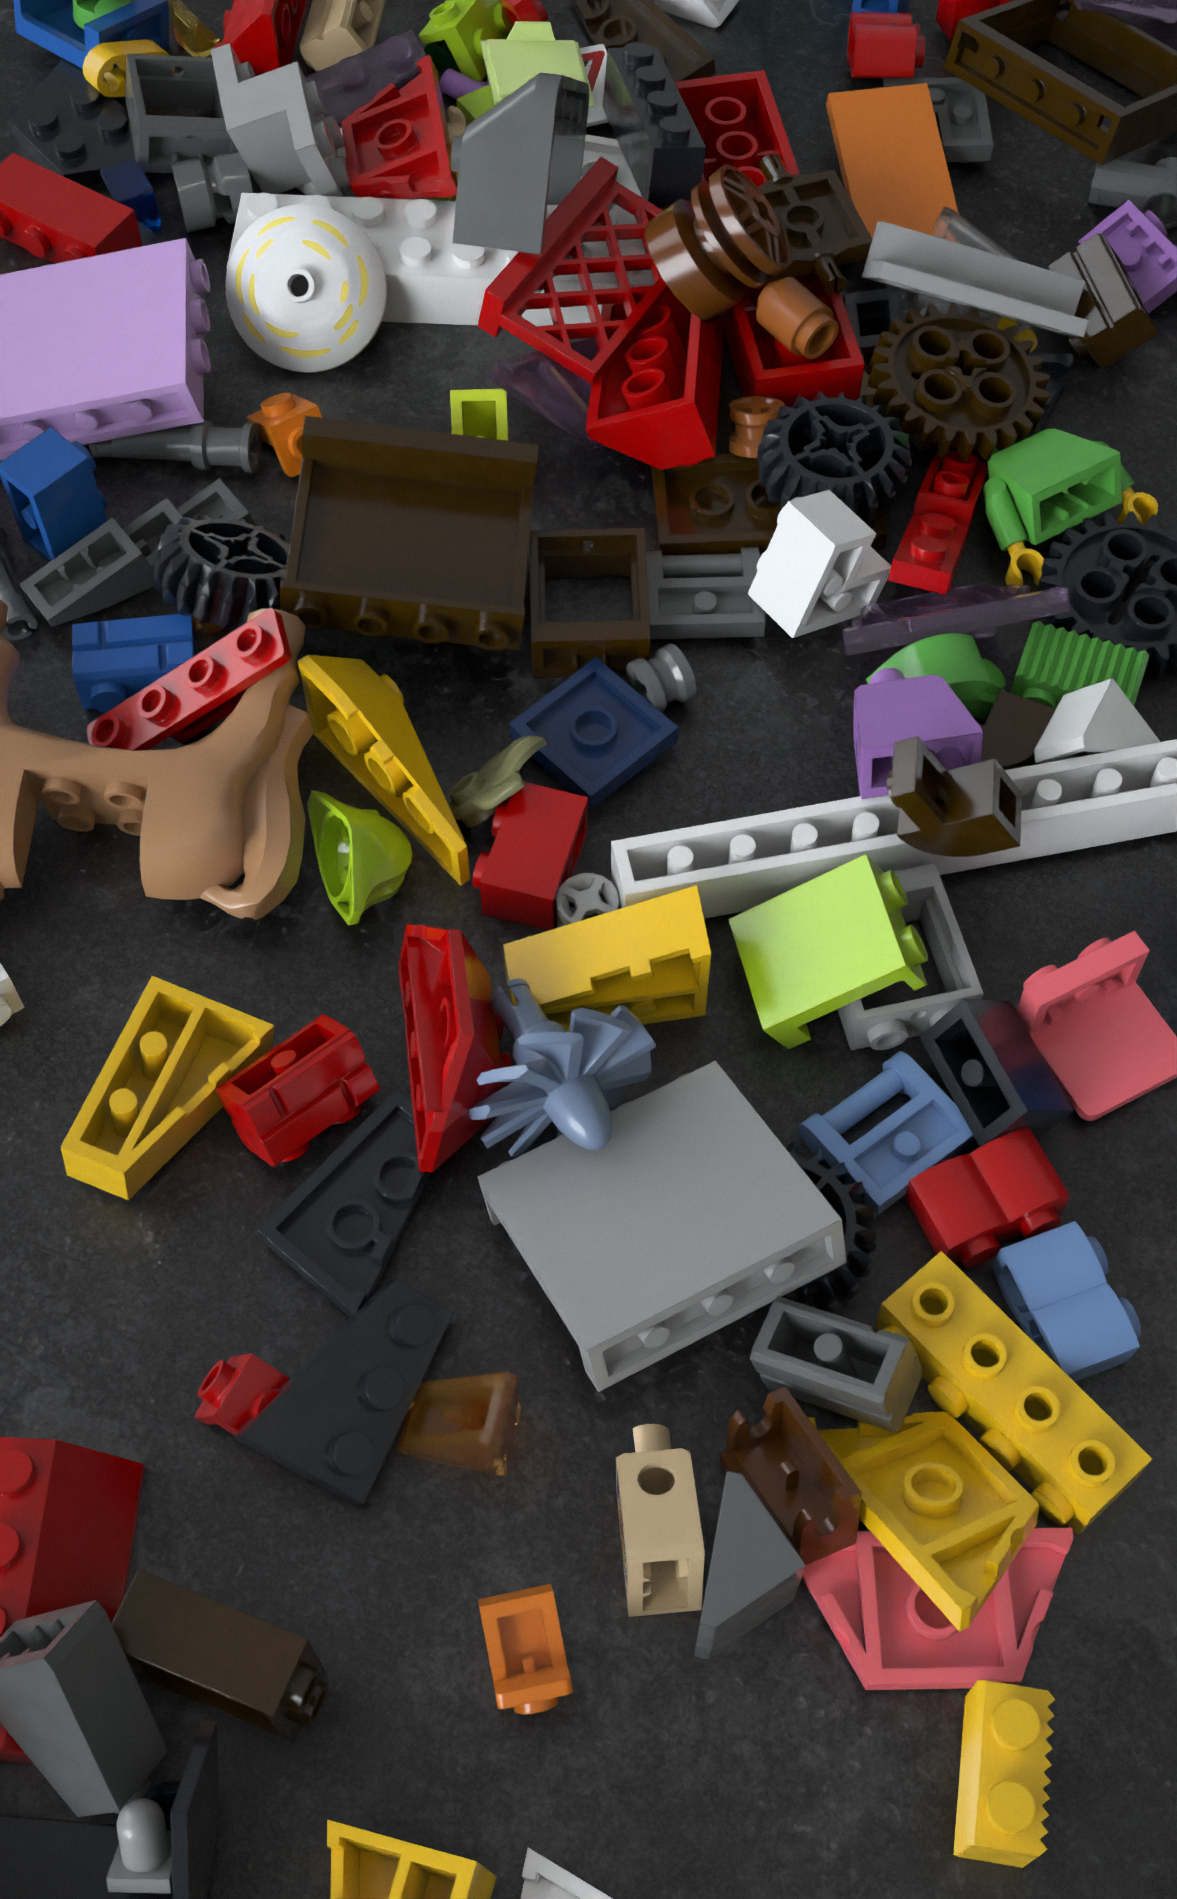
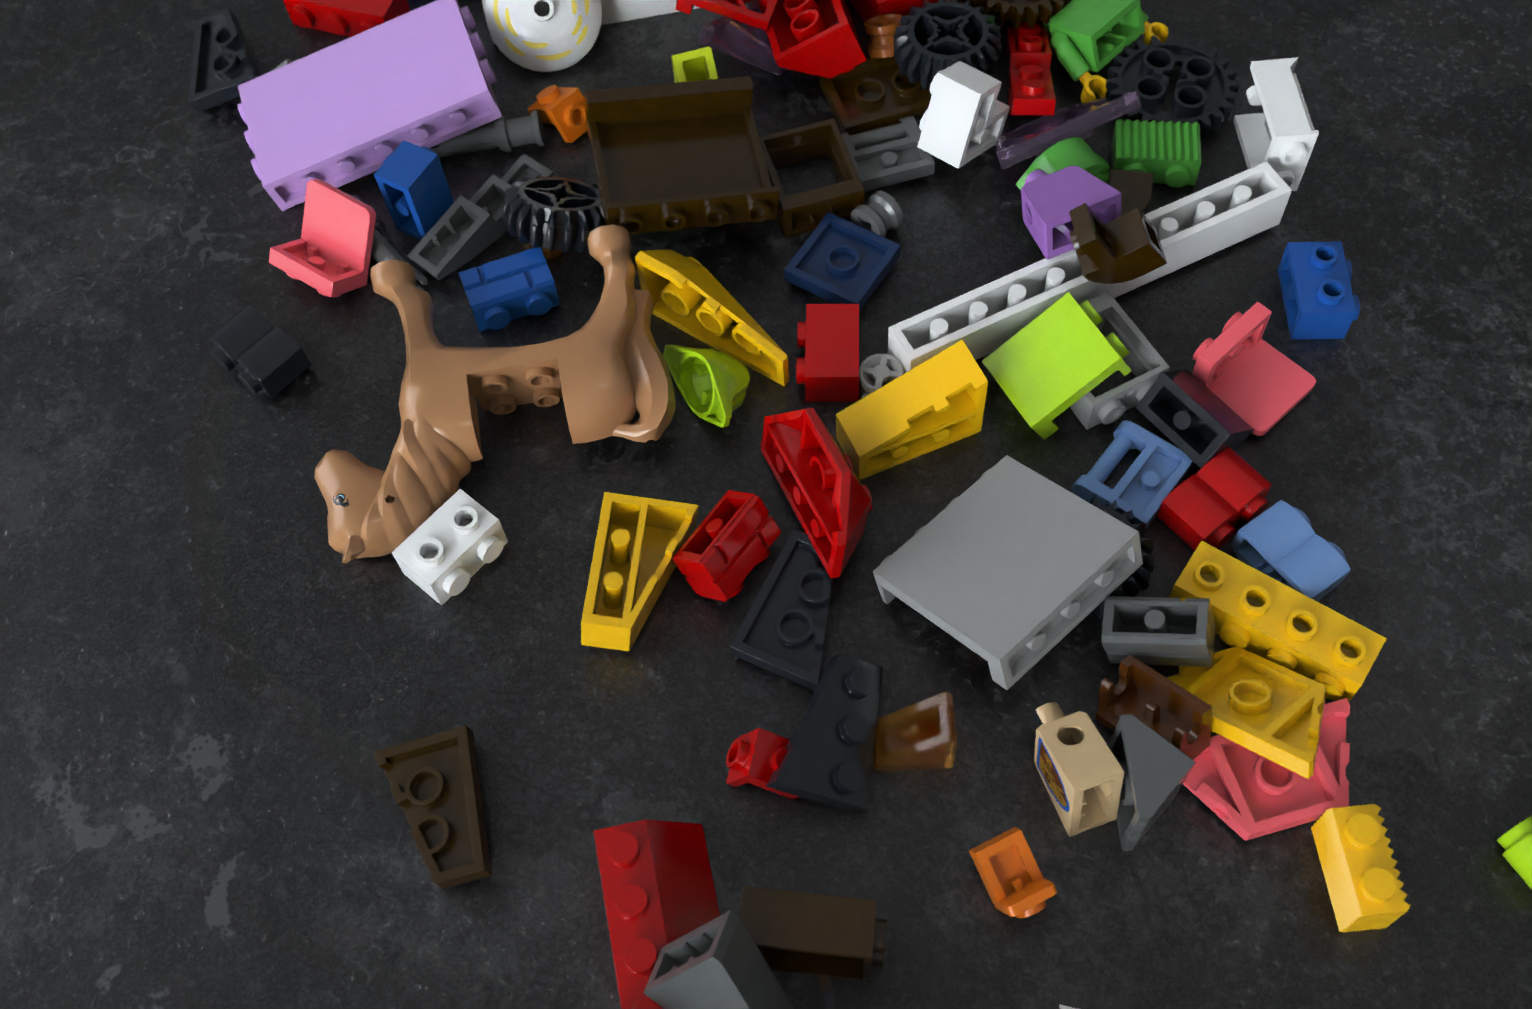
camera: 10 degrees left, 0 degrees up
red bracket [87,608,292,751] -> none
olive plate [448,735,548,828] -> none
sand blue piece [468,978,656,1157] -> none
white slope [1034,678,1160,763] -> none

